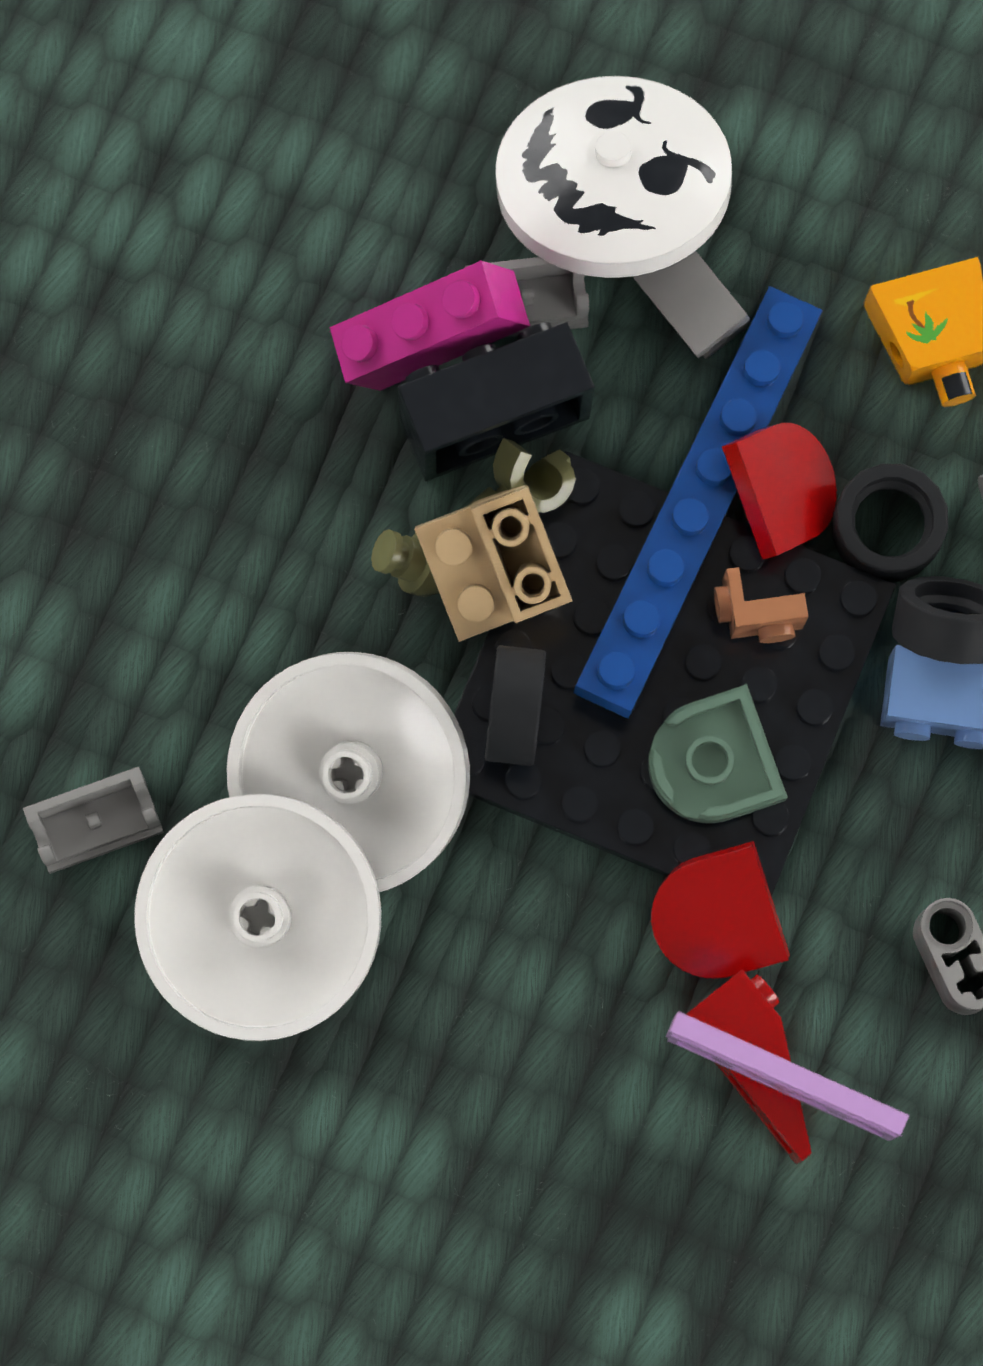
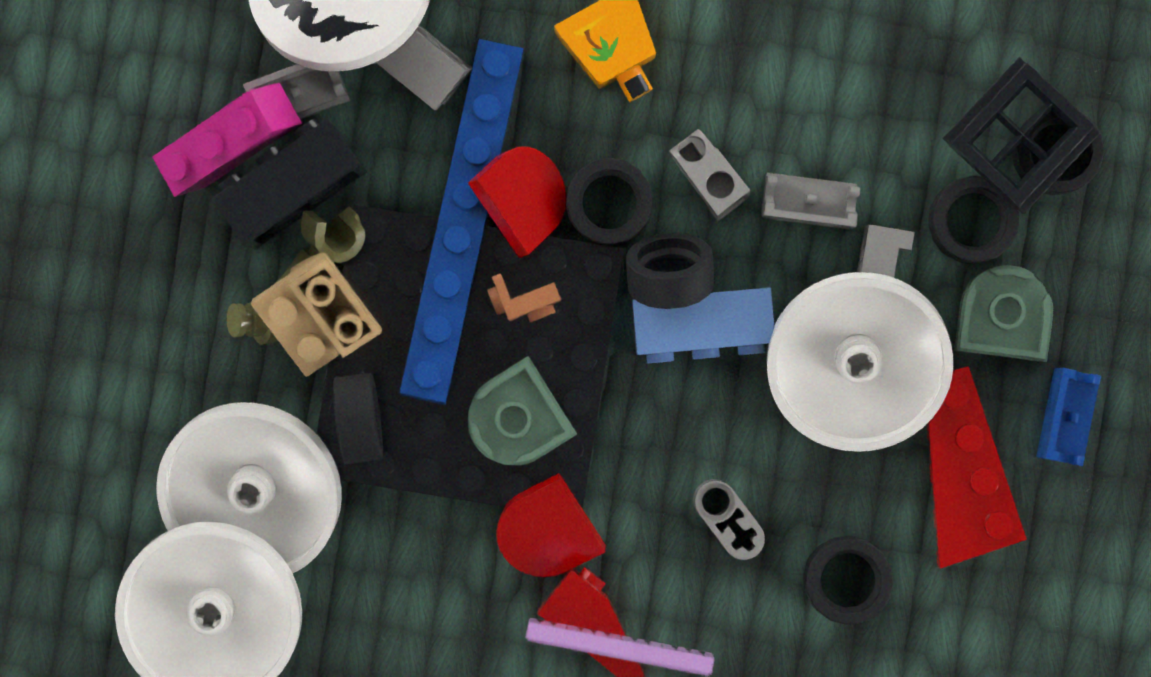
camera: 10 degrees left, 10 degrees up
light grey hinge [23,766,164,874] -> none

